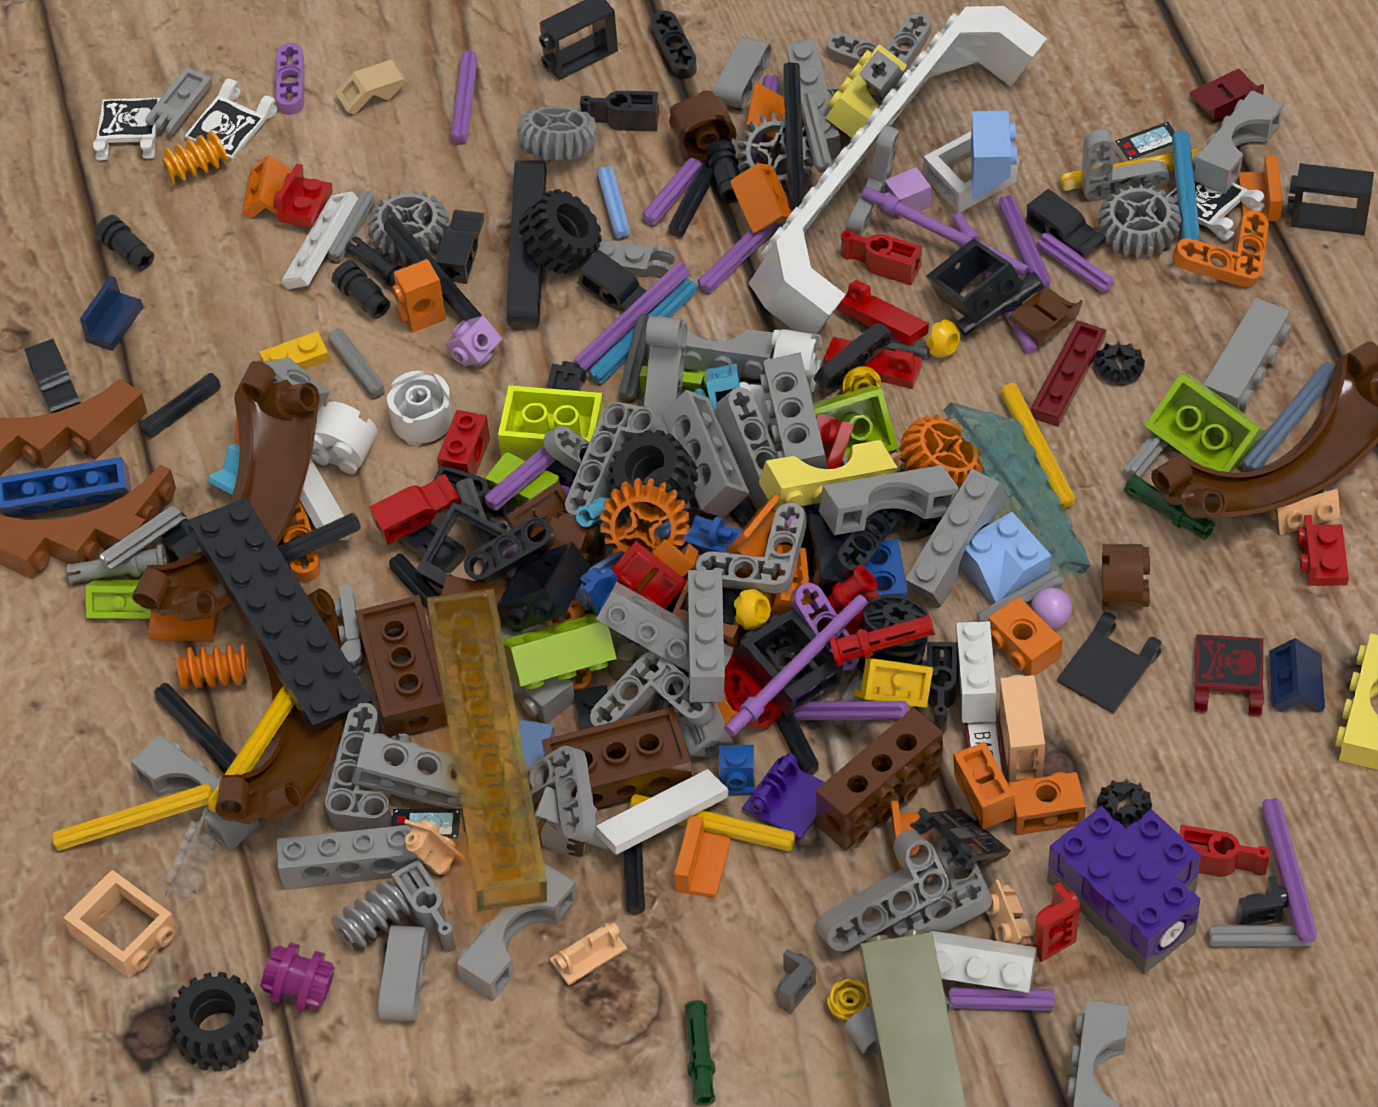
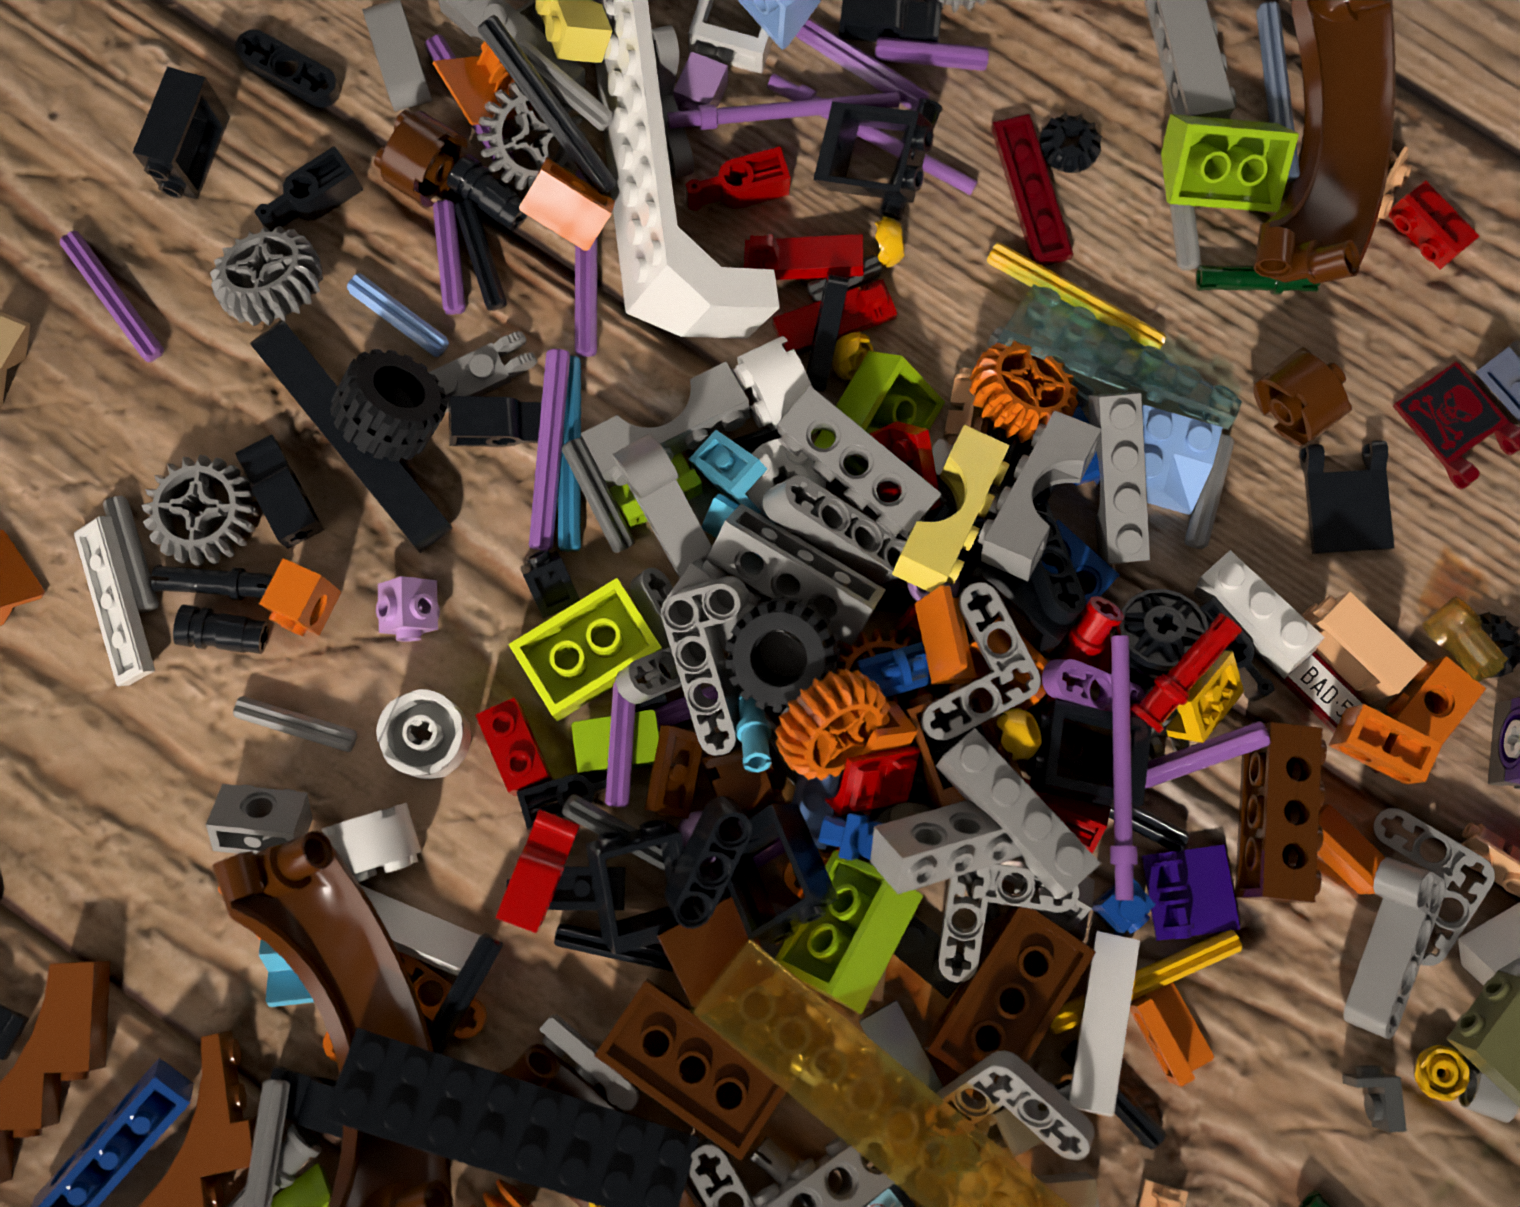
camera: 50 degrees left, 25 degrees up
black axle [140,373,221,437] -> none
yellow plate [260,331,330,370] -> none
red bracket [273,164,333,228] -> none
black axle [384,216,482,322] -> none
black flag [910,808,1011,869] -> none
orange brick [988,597,1063,676] -> none
reddish brown piece [1009,286,1083,344] -> none
lavender piece [1030,587,1073,629] -> none
none -> clear yellow piece [1422,596,1508,682]

